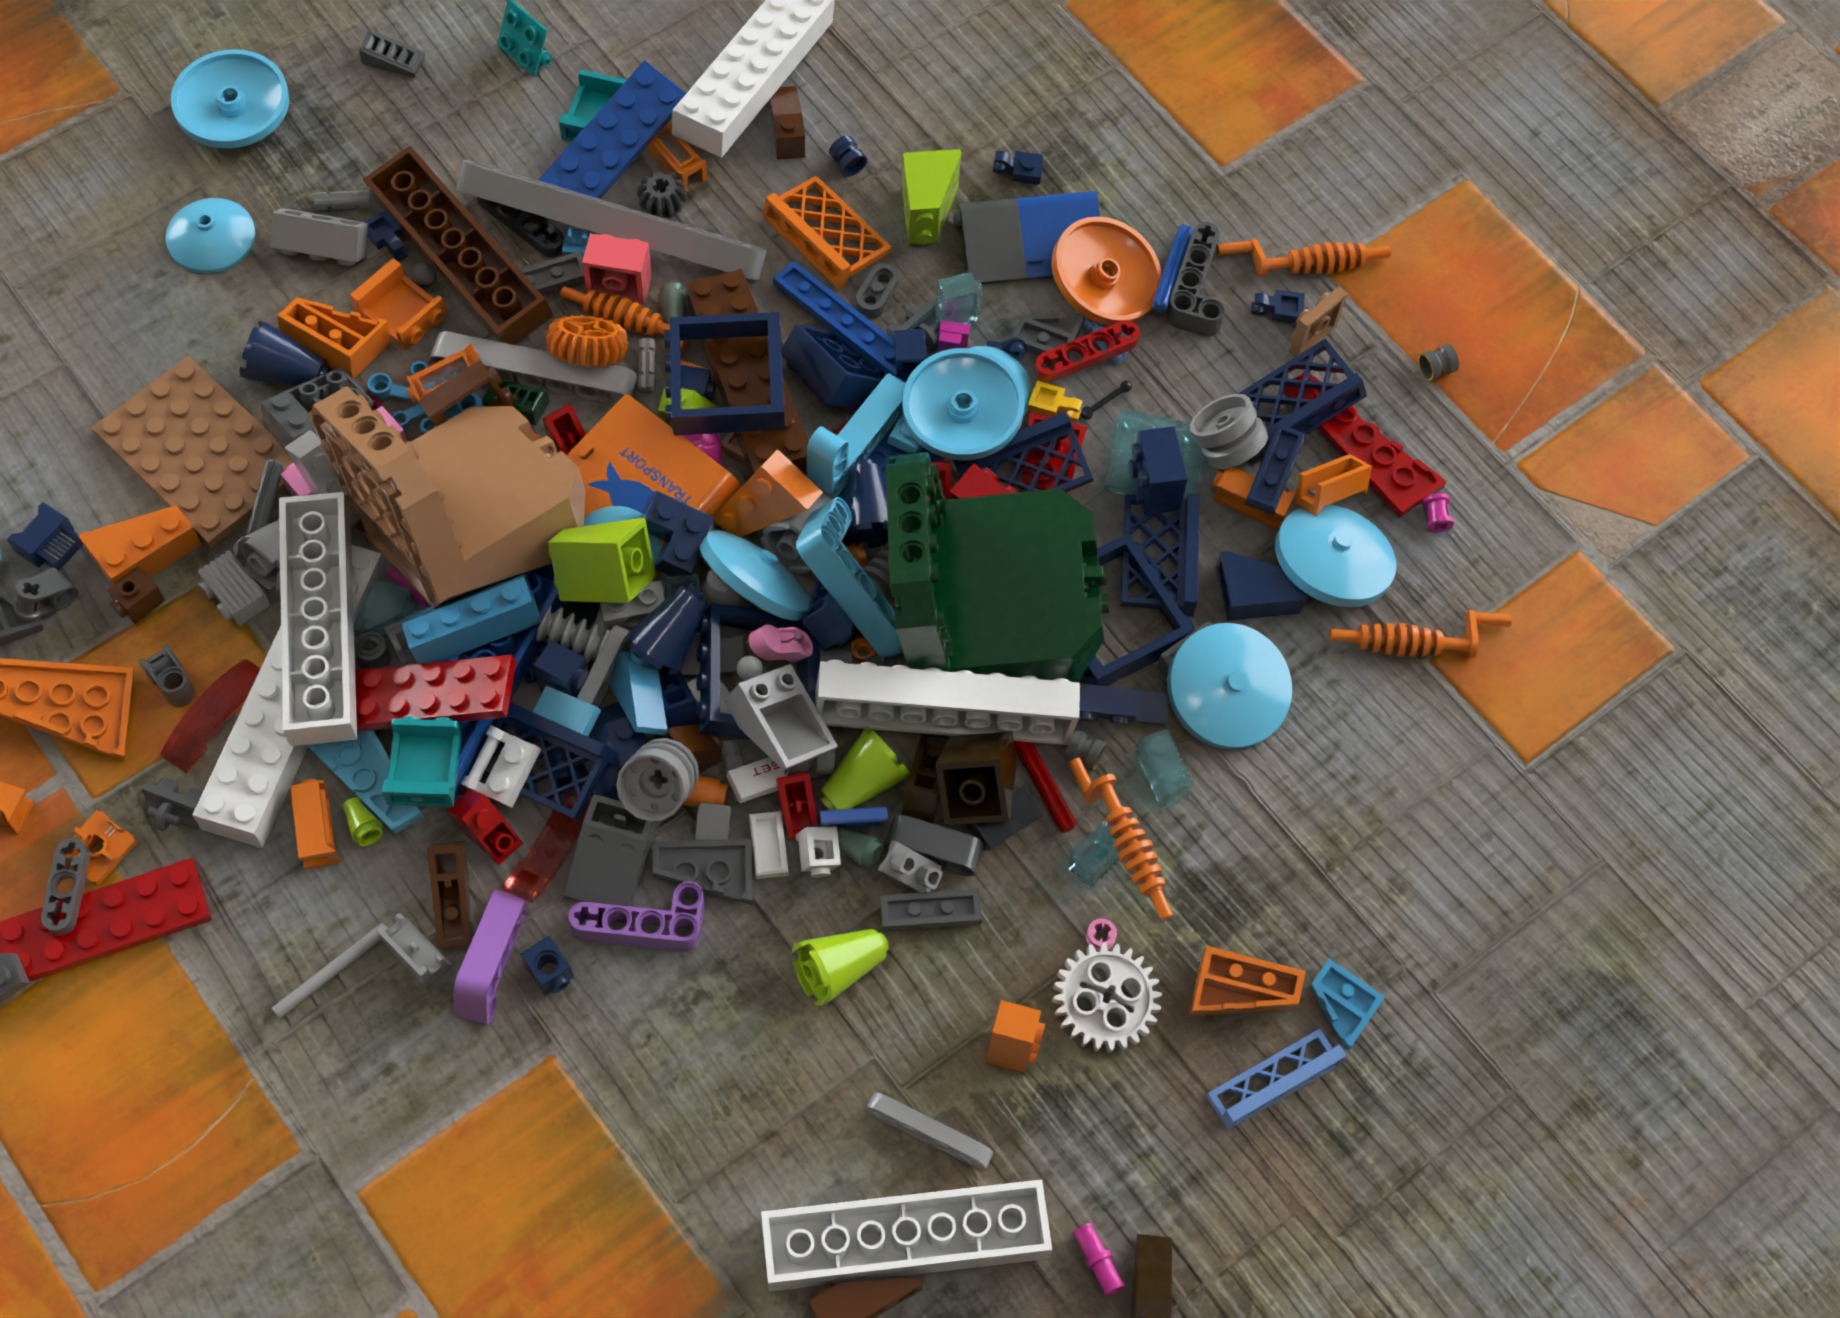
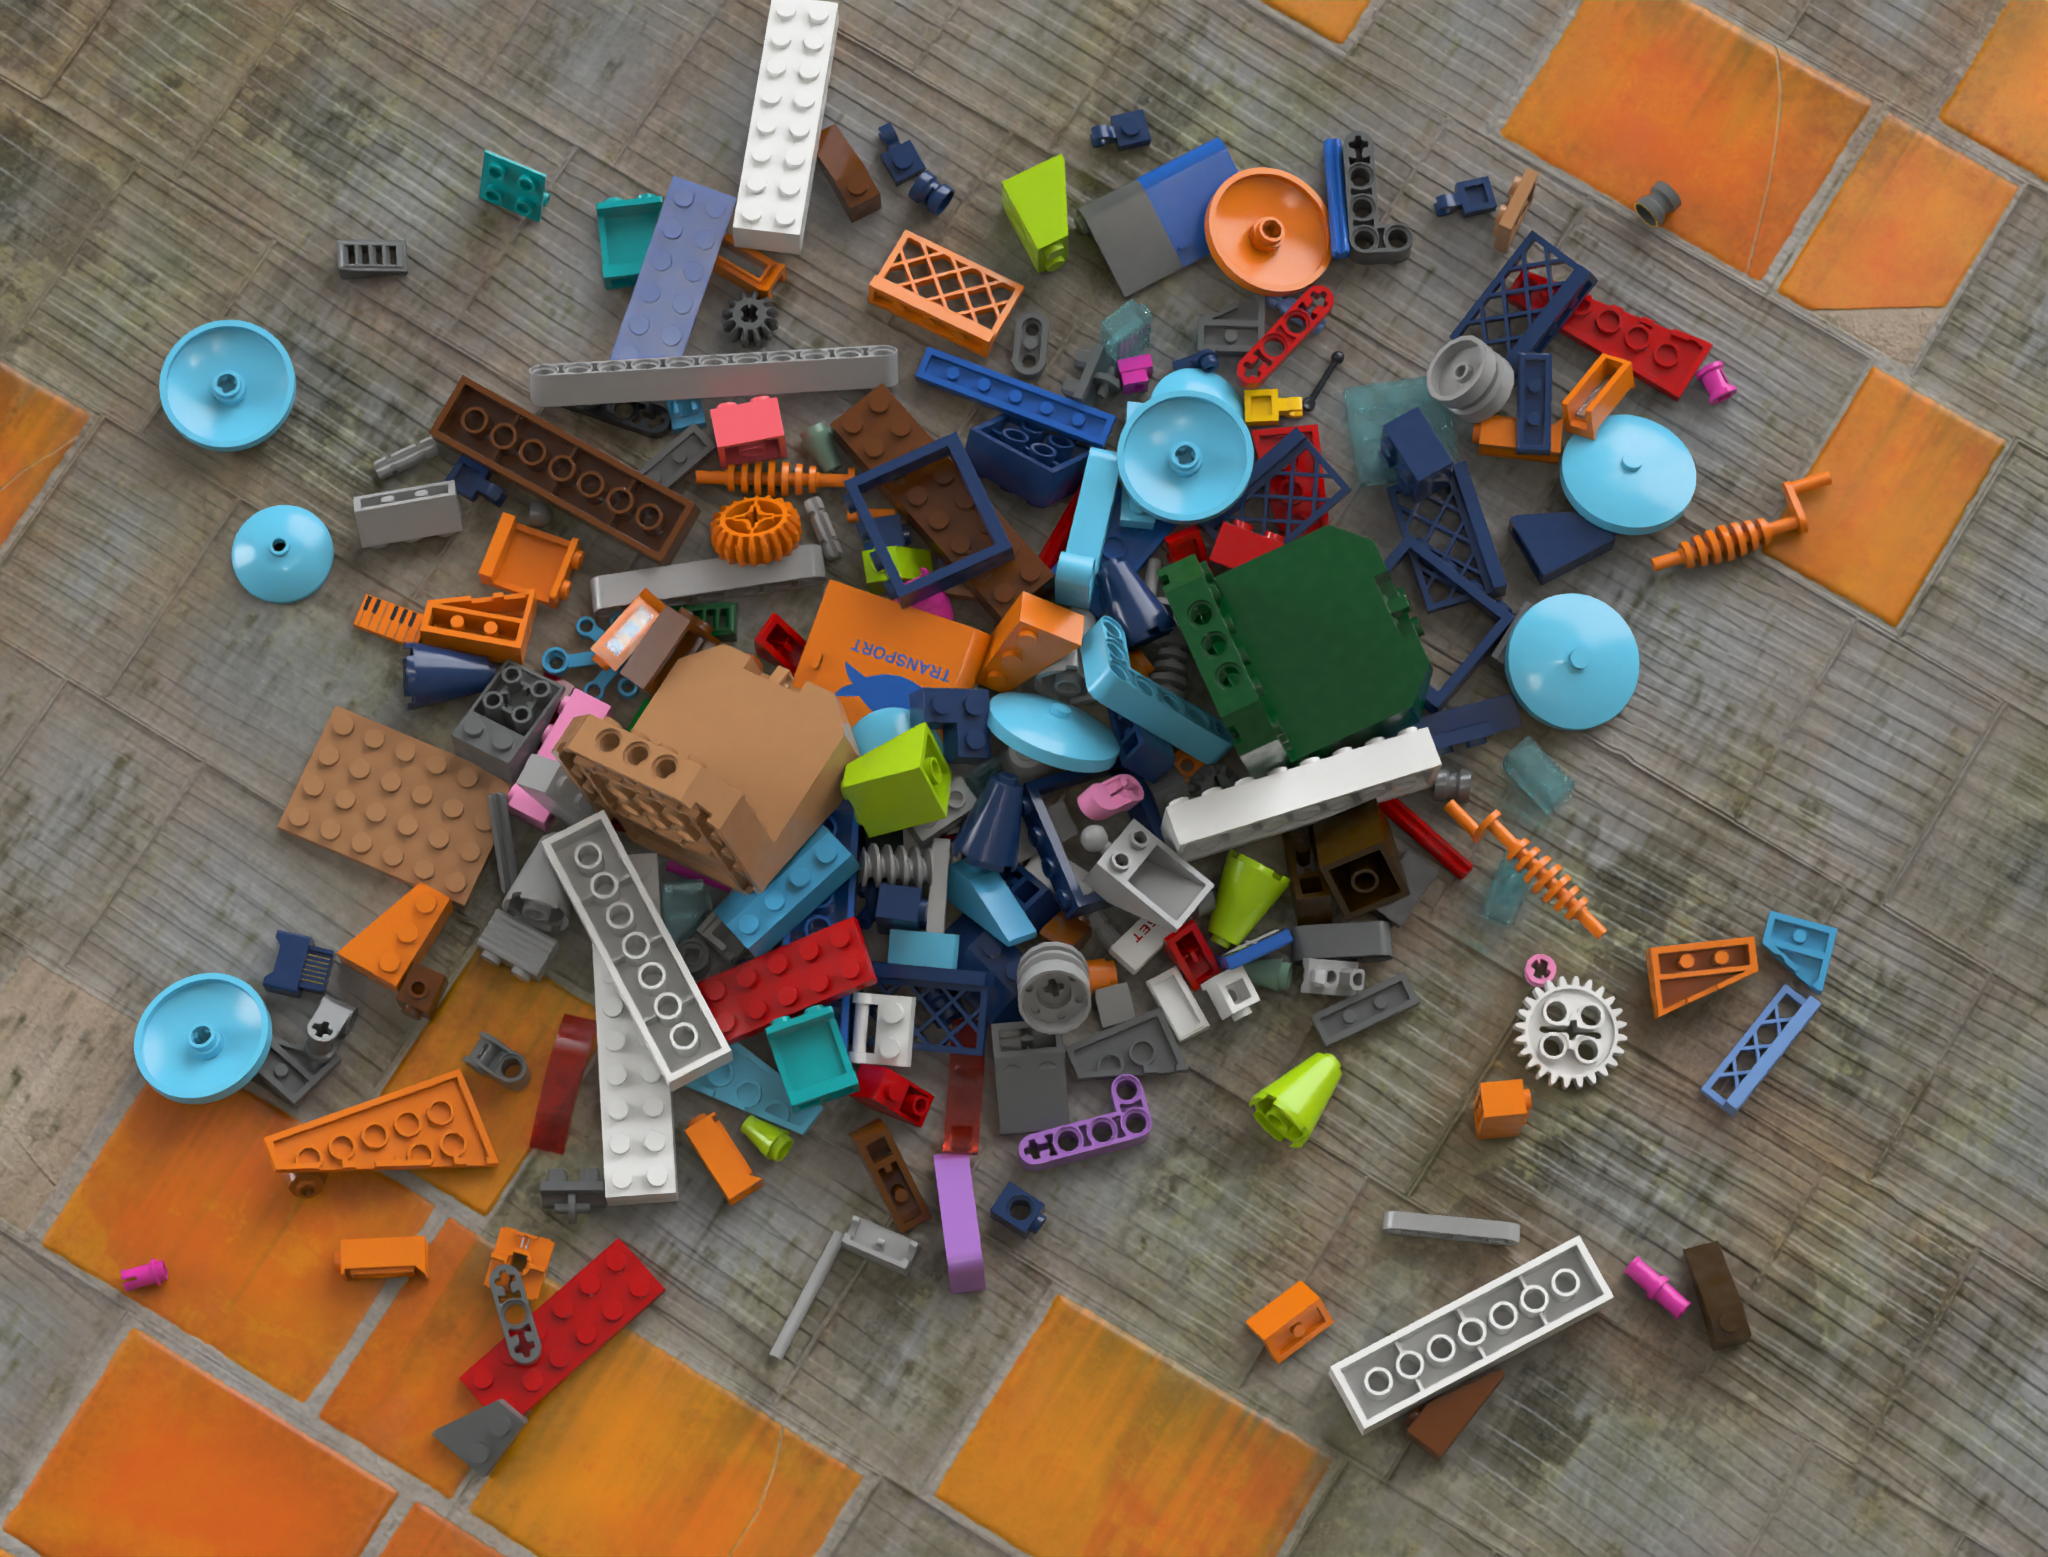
camera: 15 degrees left, 10 degrees up
dark blue brick [894,328,927,378] -> none
orange piece [1216,239,1391,277] -> none
none -> orange tile [353,594,424,645]
none -> dark blue plate [878,122,926,187]
none -> orange panel [1246,1281,1334,1364]

